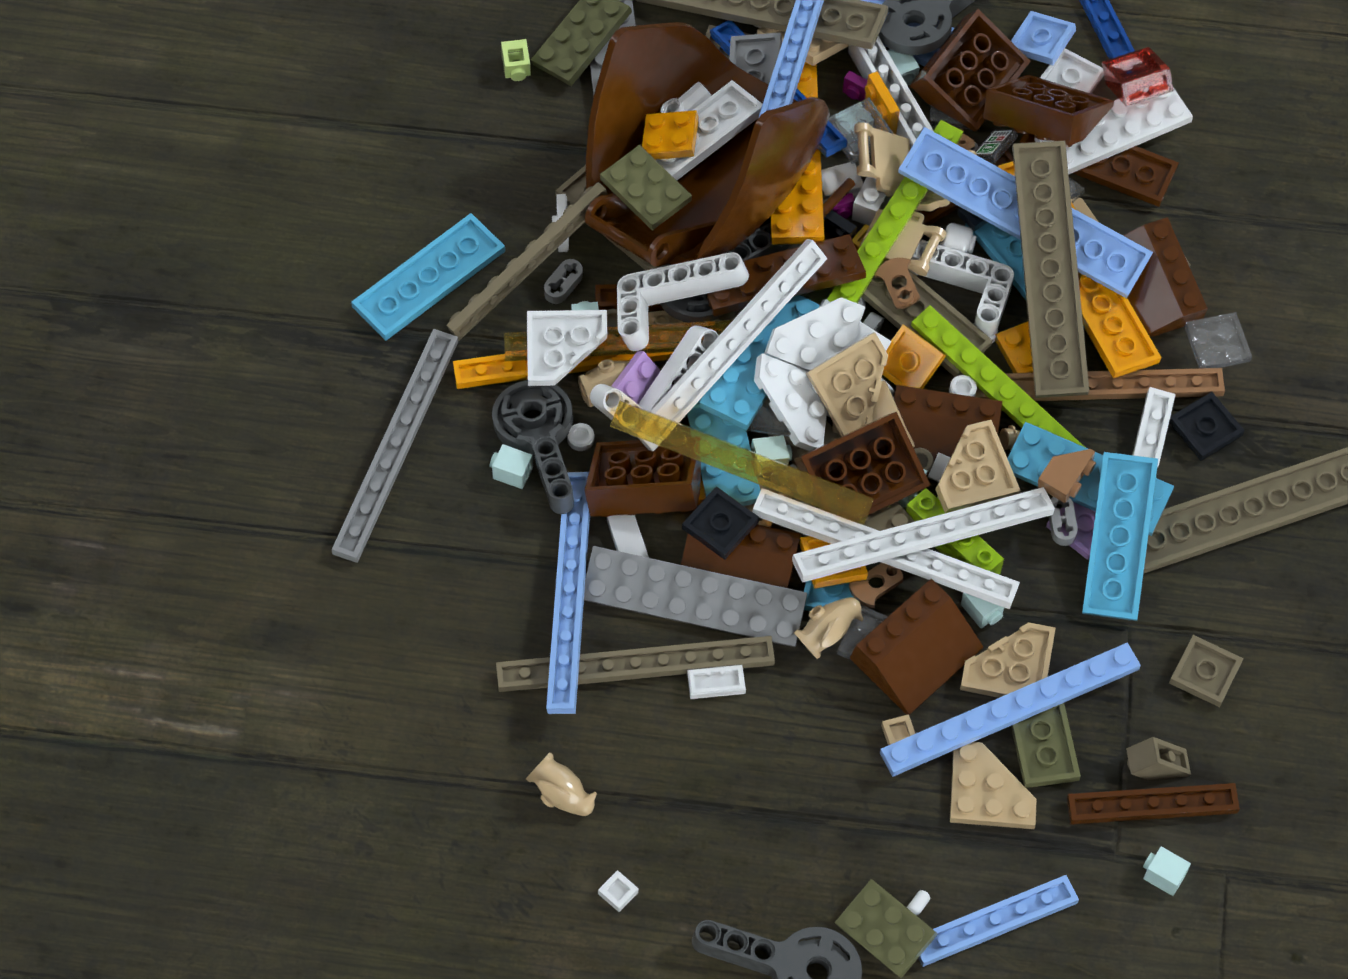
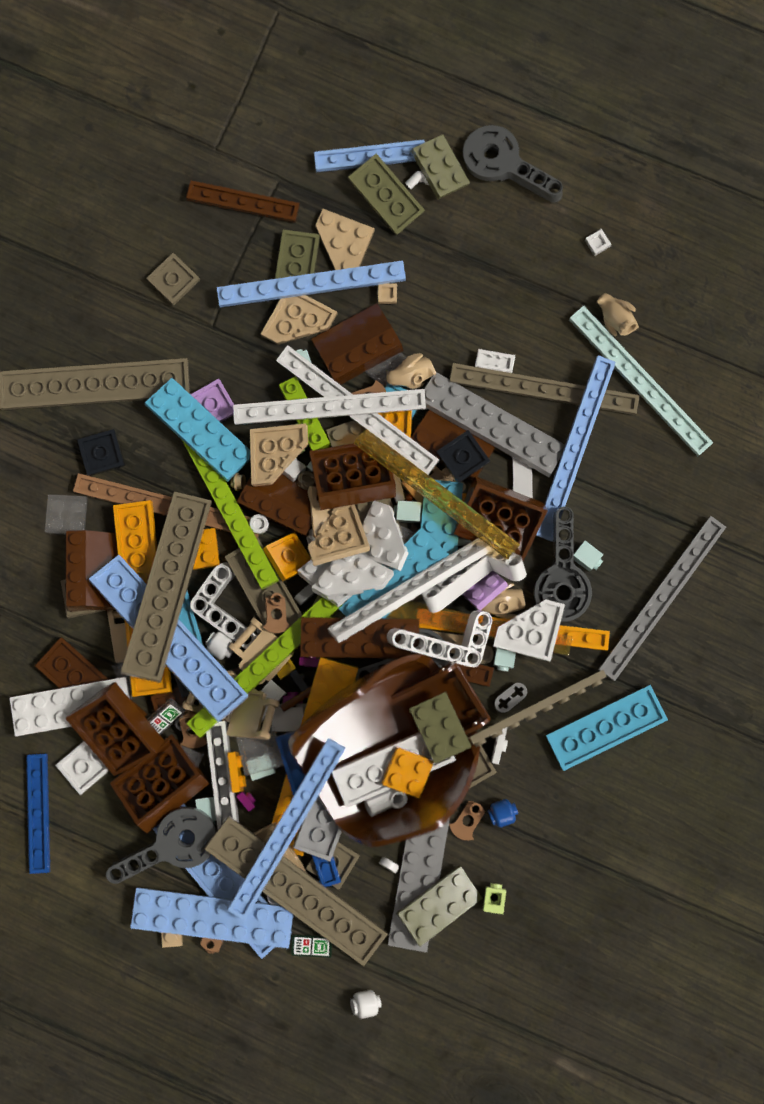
camera: 160 degrees left, 20 degrees up
white tile [567,423,594,451] -> none
light blue plate [1011,11,1076,65] -> none
medium nougat slope [1038,449,1096,503] -> none
light grey beam [1049,497,1078,546] -> none
medium azure plate [1082,452,1158,621] -> none
clear red window [1102,47,1174,106] -> none
dark tan slope [1126,737,1191,780] -> none
white plate [1132,387,1175,468] -> none
light aqua brick [1143,846,1191,896] -> none
none -> olive plate [348,153,425,236]
none -> medium nougat piece [449,801,485,841]
none -> blue head [488,799,518,828]
none -> light aqua plate [569,306,713,456]

